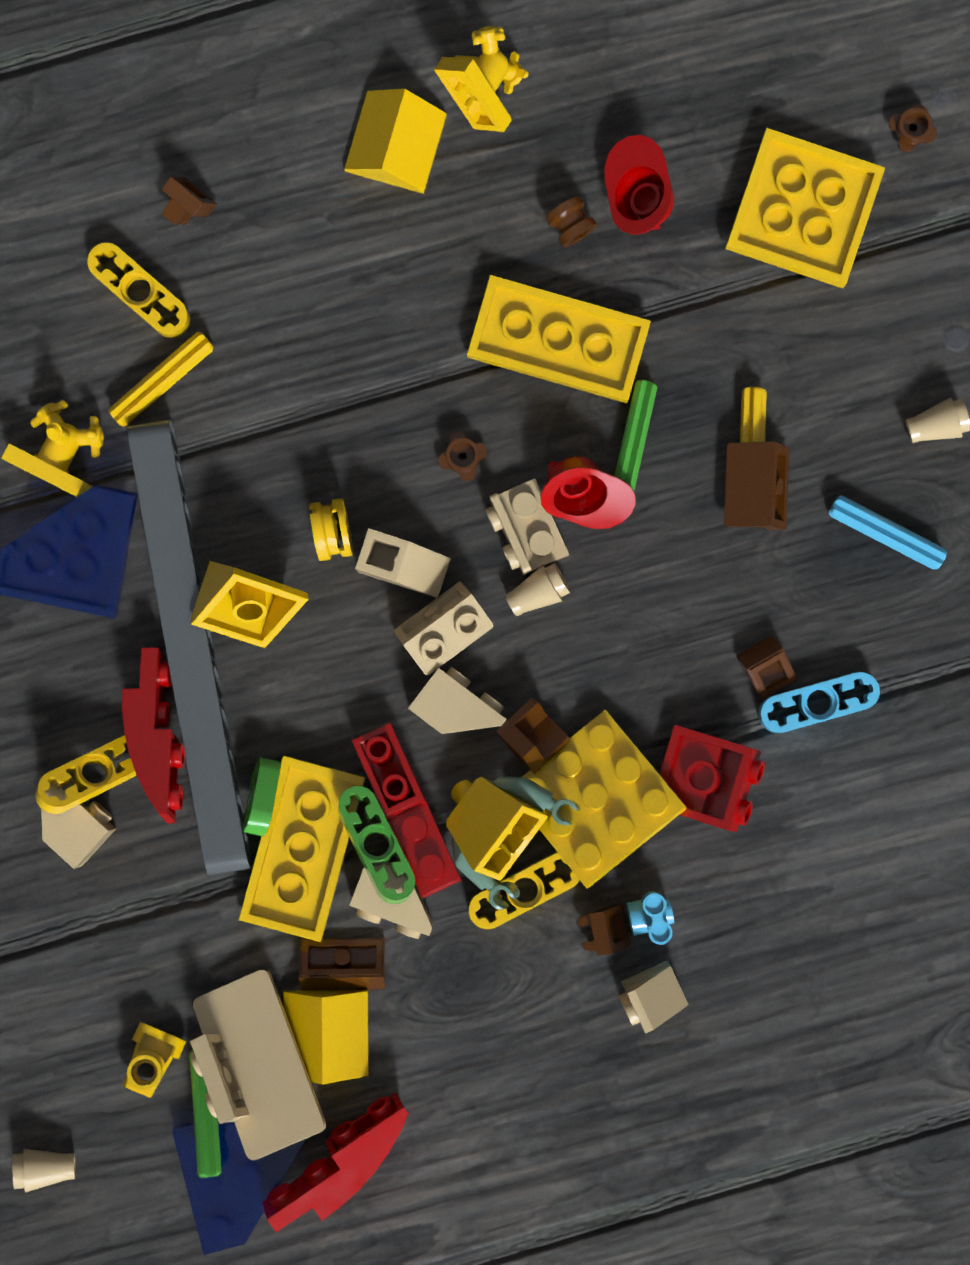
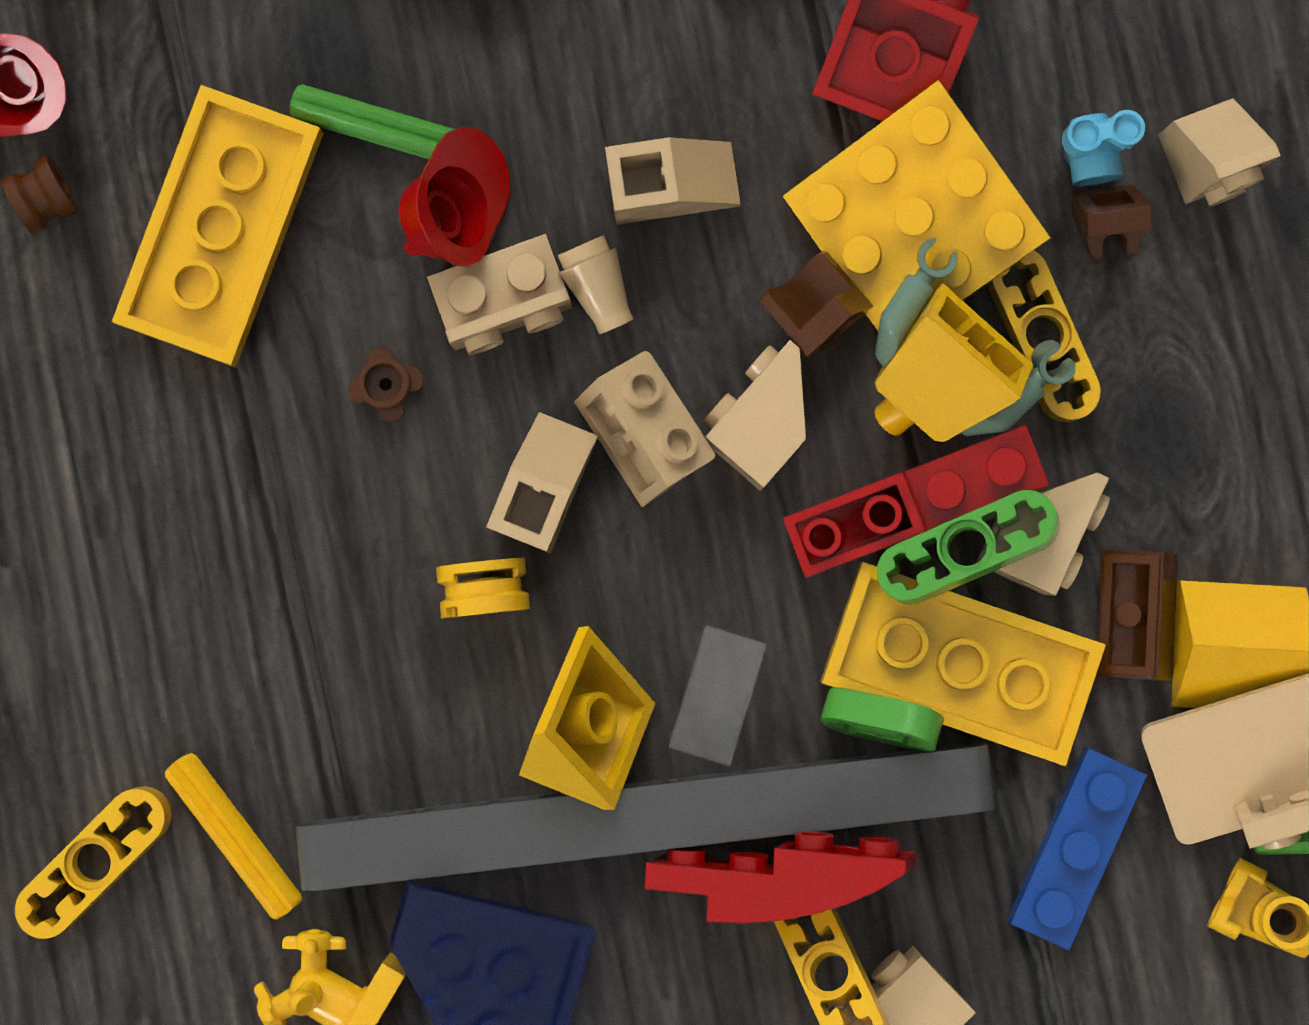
camera: 90 degrees left, 0 degrees up
none -> tan slope [605,137,741,225]
none -> clear tile [669,625,767,766]
none -> blue plate [1007,747,1147,950]

